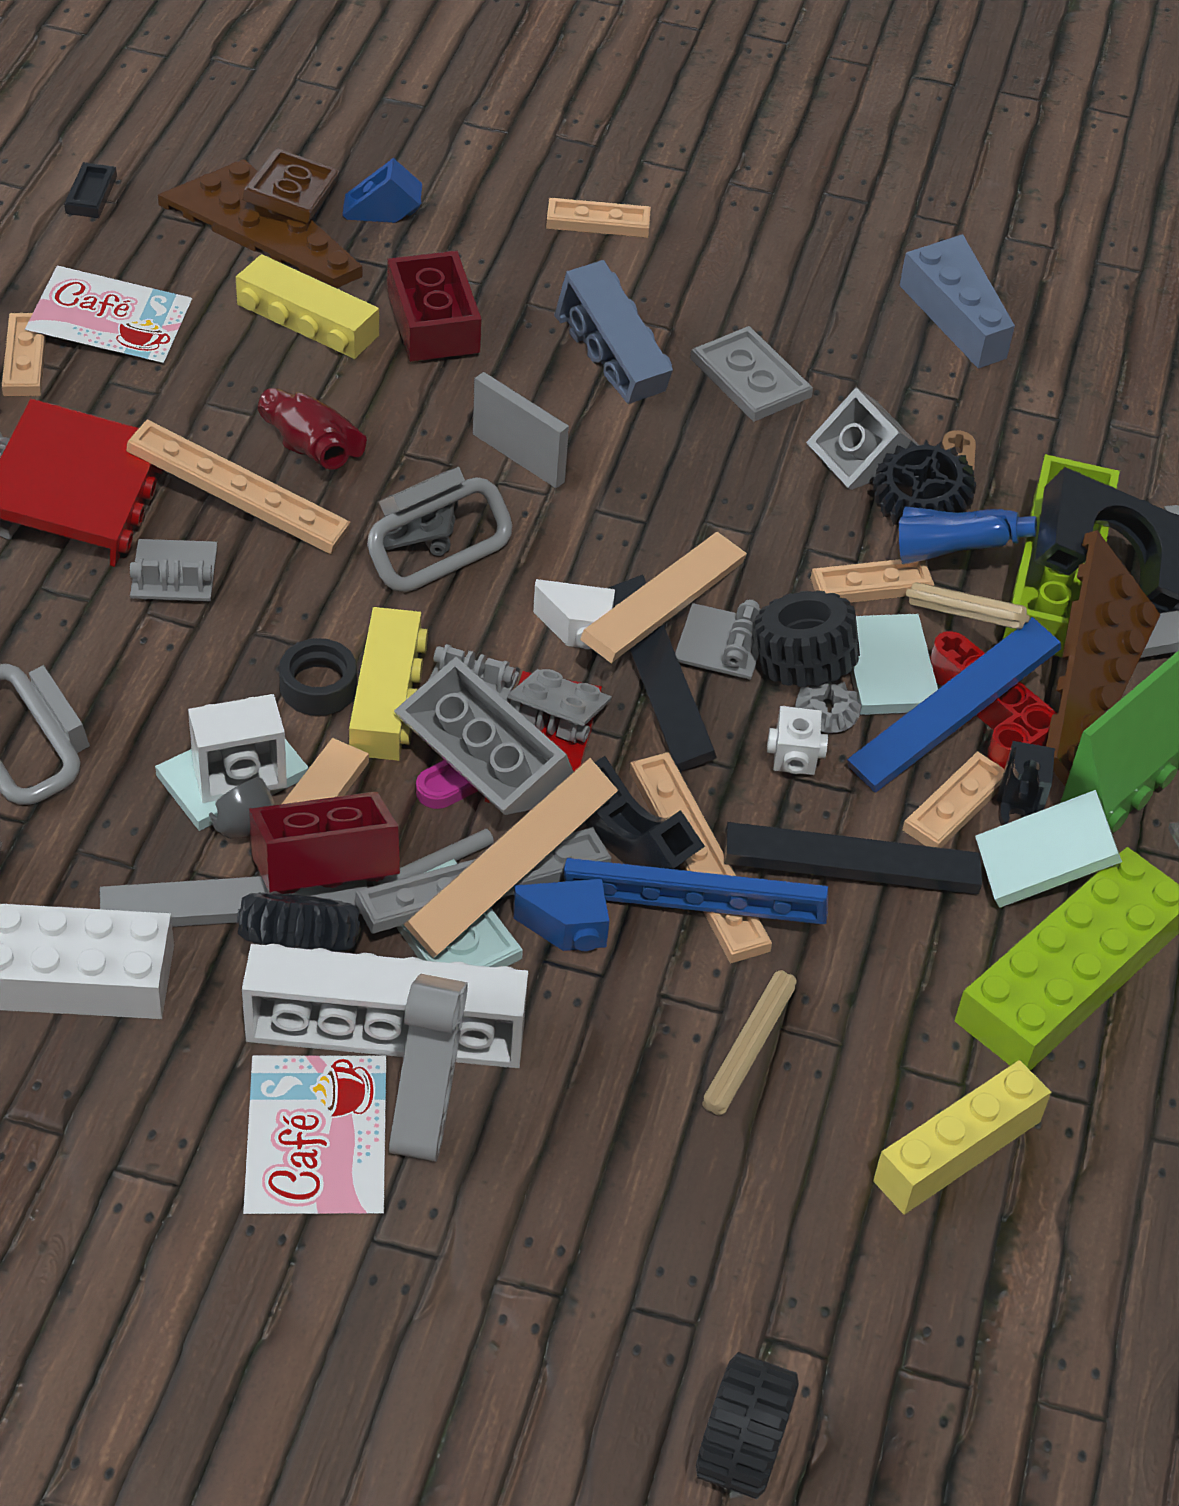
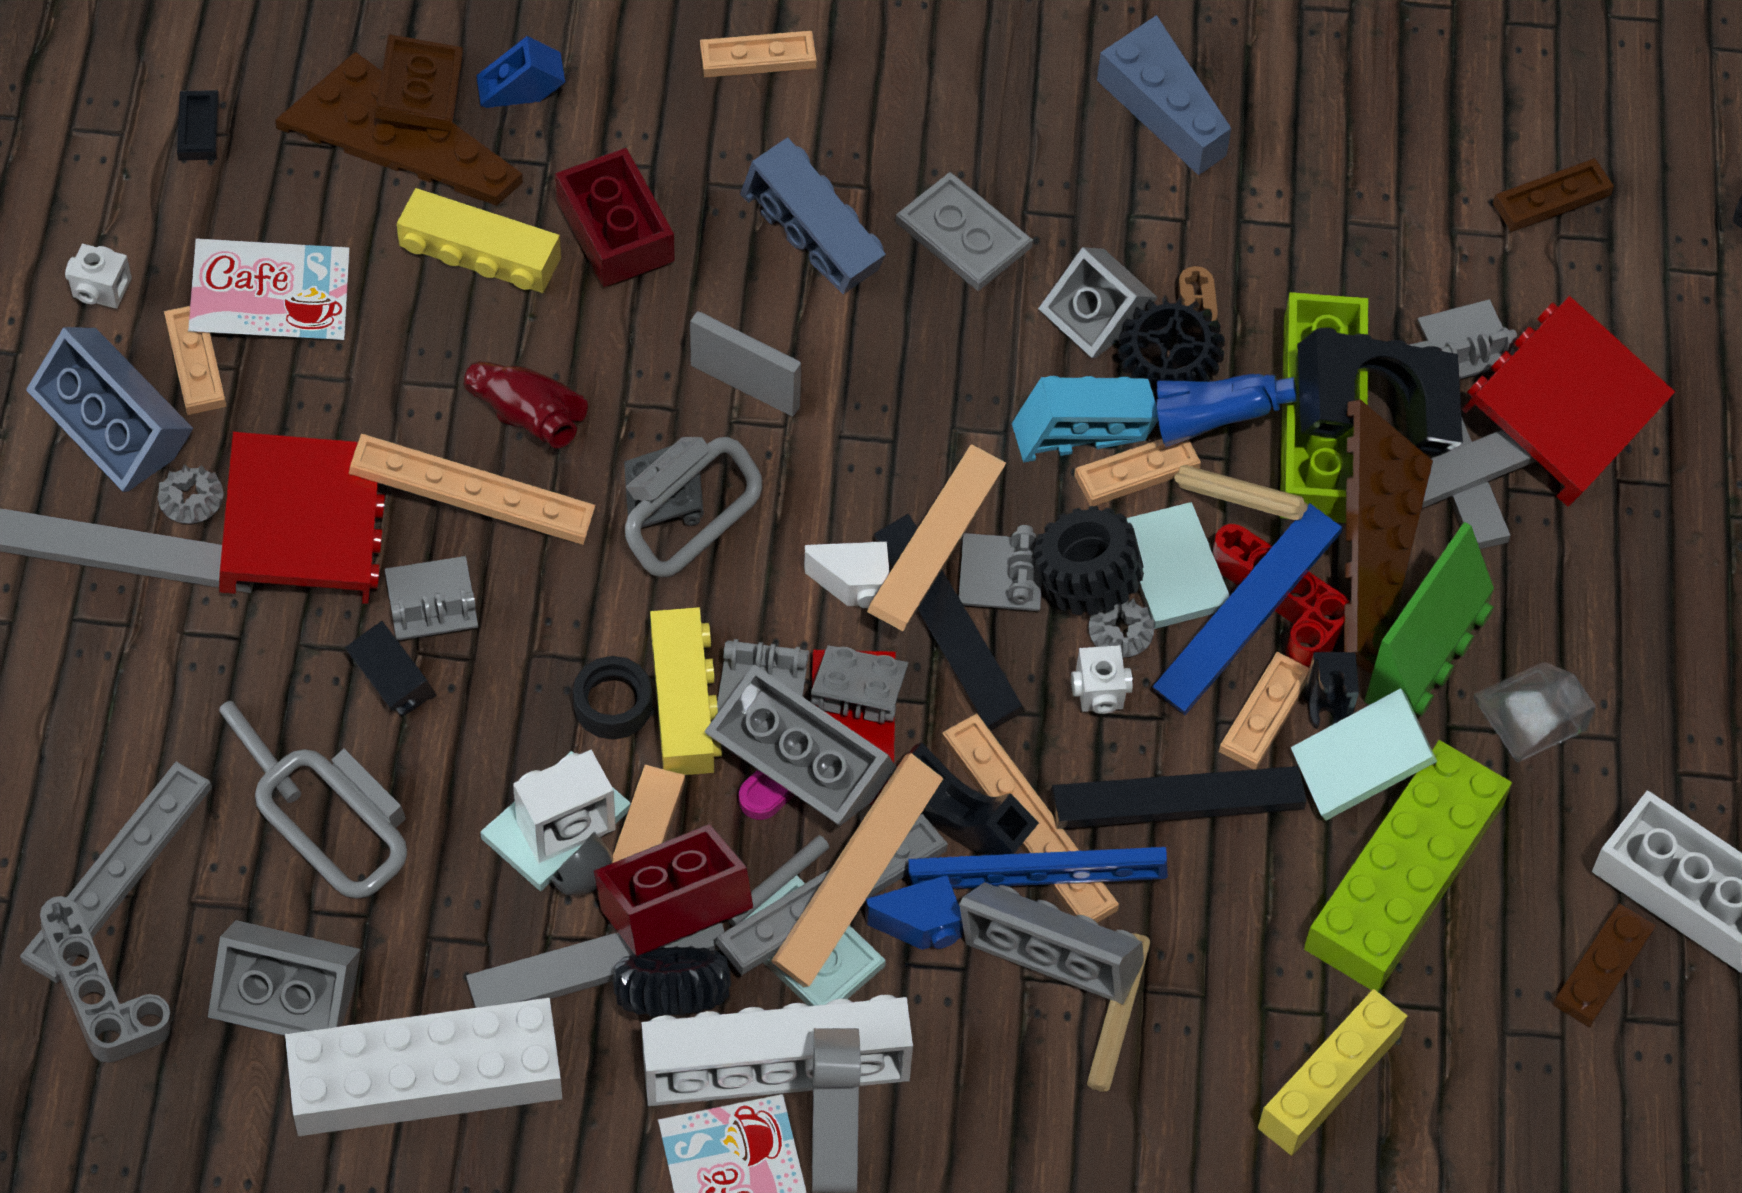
camera: 10 degrees left, 10 degrees up
none -> black hinge [345,621,437,716]
none -> light grey slope [959,882,1144,1004]
none -> medium azure wedge [1012,376,1159,463]

